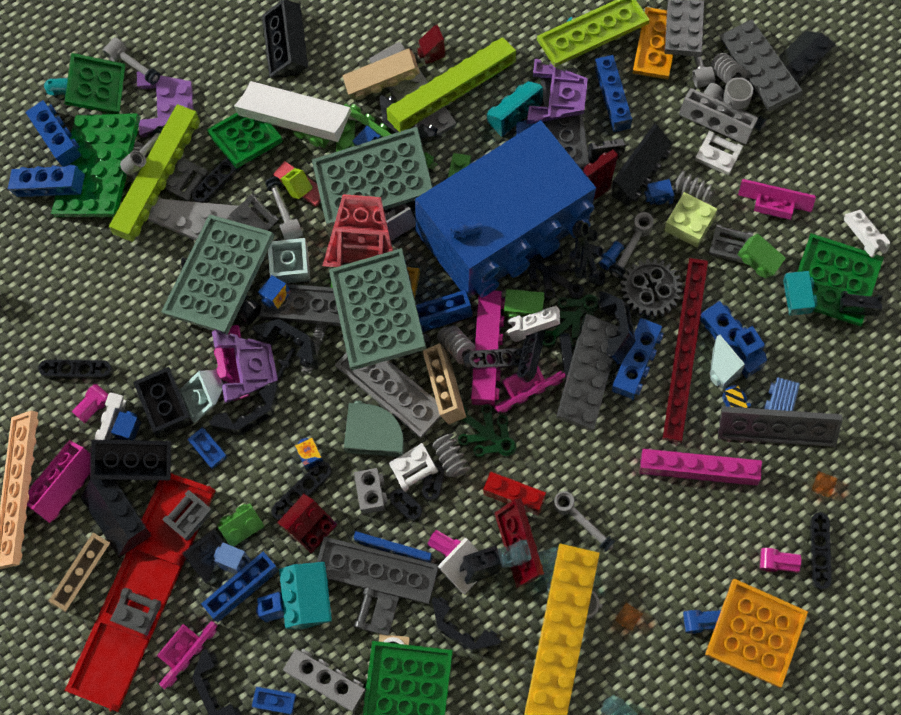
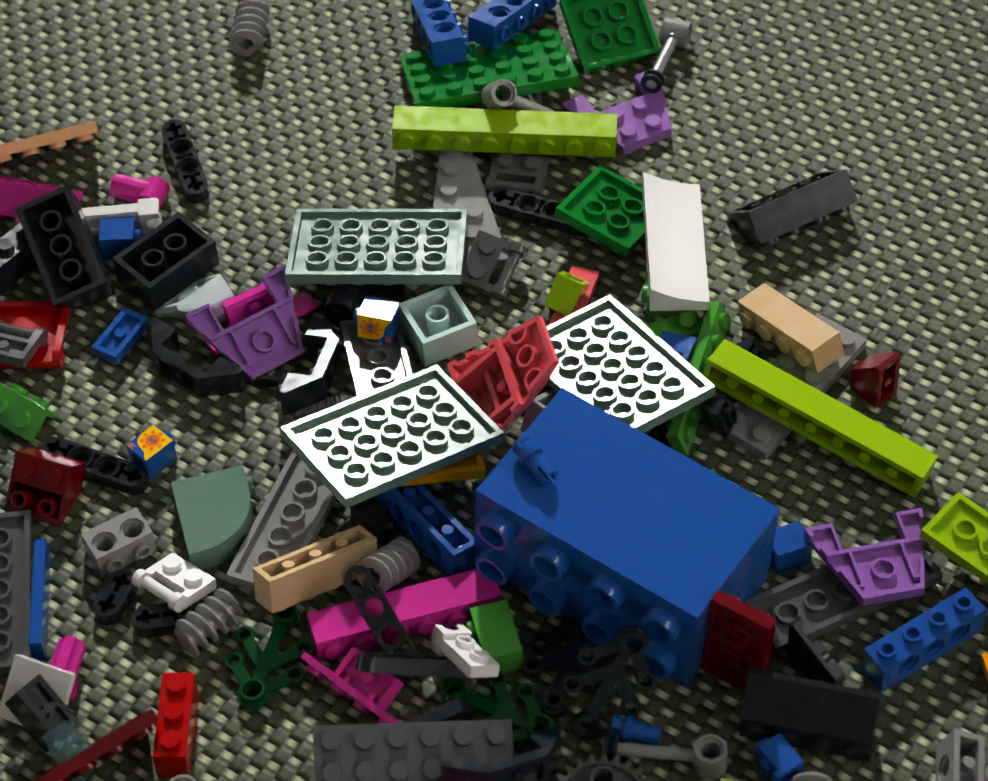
camera: 65 degrees right, 20 degrees down
light grey piece [265,177,303,240] -> none
teal slope [487,81,543,137] -> none

